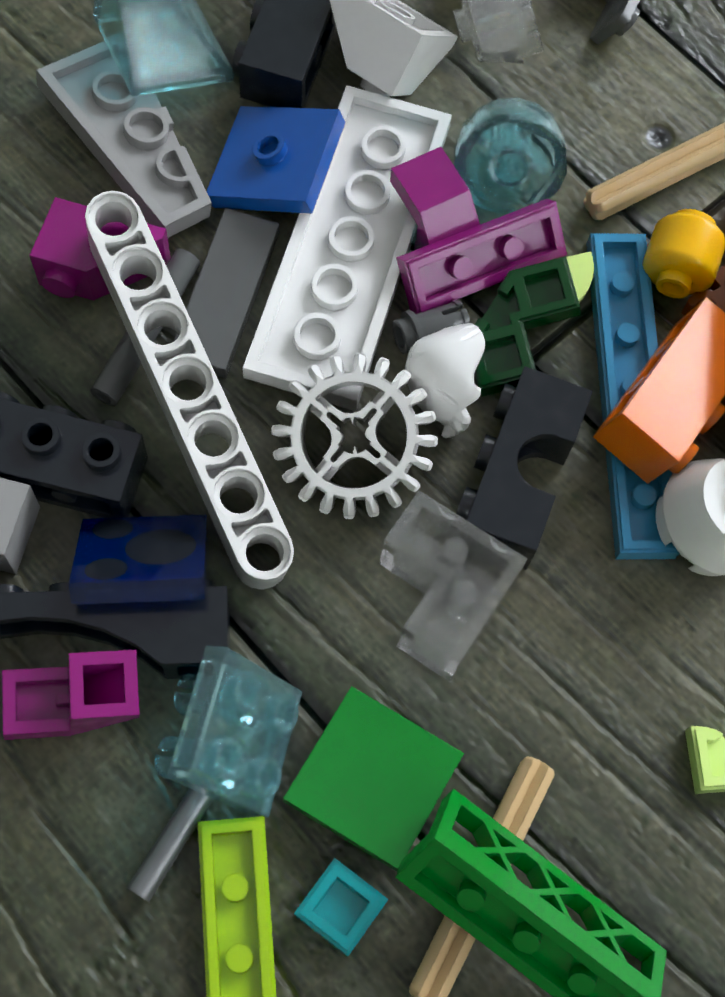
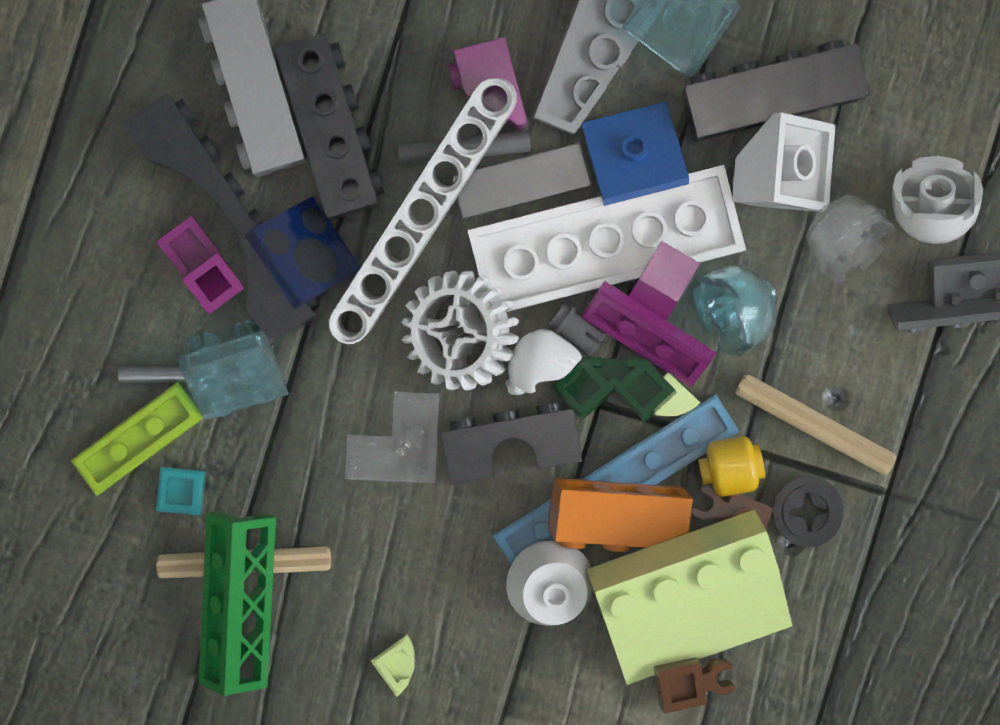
camera: 65 degrees right, 20 degrees up
green tile [283,686,464,872] -> none

